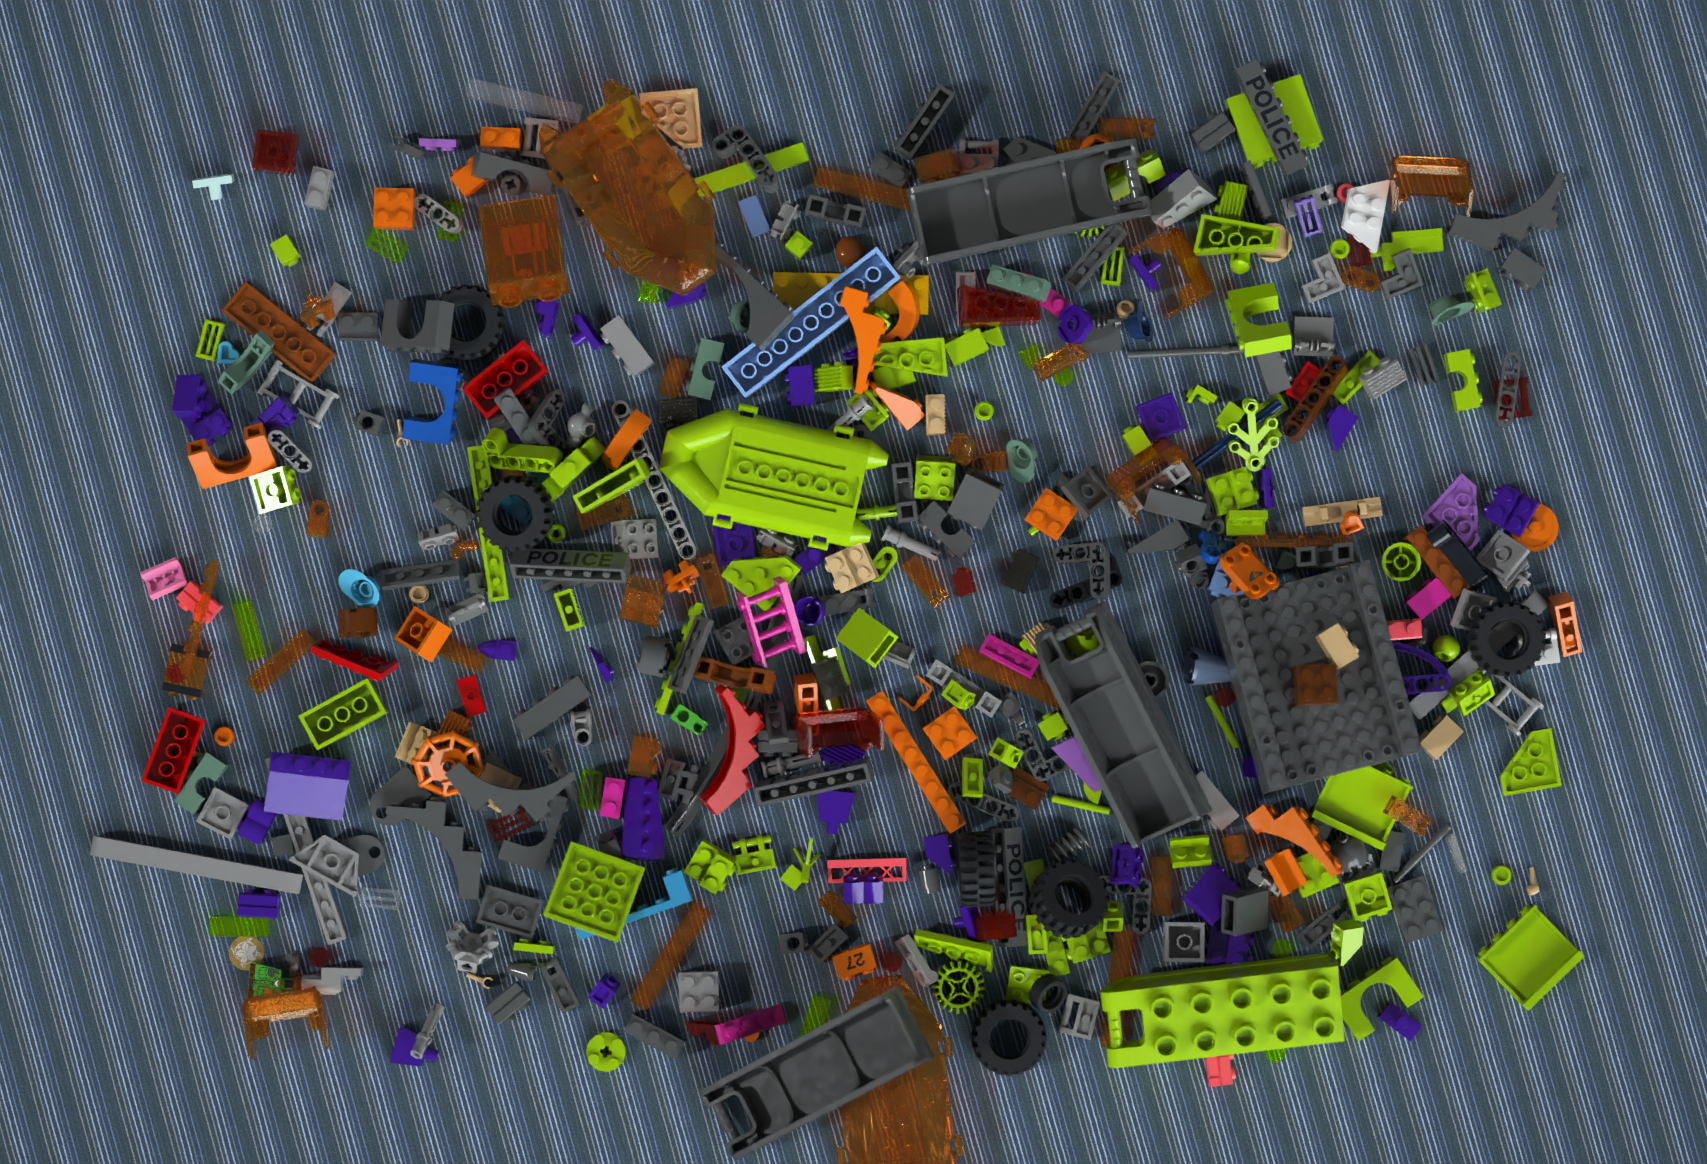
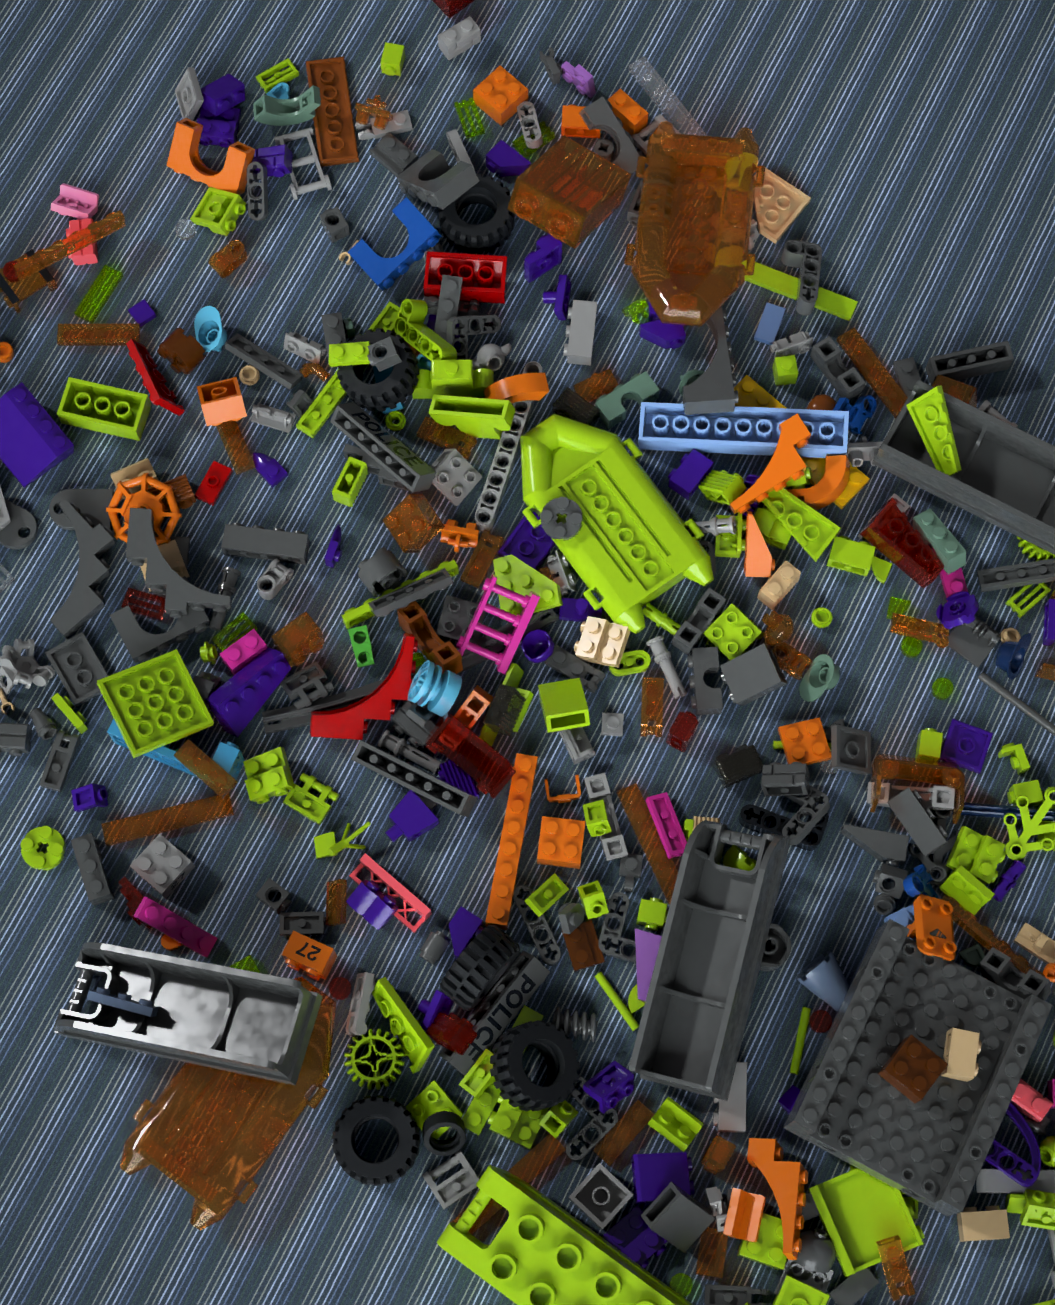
camera: 45 degrees right, 15 degrees down
none -> sand blue plate [87,987,159,1017]
none -> dark purple tile [128,299,156,327]
none -> clear orange plate [174,739,238,799]
none -> light grey plate [175,67,204,121]
none -> lime plate [200,642,218,664]
none -> lime plate [328,341,371,367]
none -> sand green tile [343,317,355,339]
none -> dark grey brick [367,336,402,372]
none -> medium azure wheel [408,660,462,717]
none -> light grey beam [446,129,476,173]
none -> dark purple slope [486,140,531,177]
none -> dark grey plate [540,497,583,540]
none -> light grey plate [601,712,624,736]
none -> dark grey brick [761,762,809,796]
none -> blue piece [833,395,877,435]
none -> lime wing [906,385,962,476]
none -> clear neon green tile [931,677,954,700]

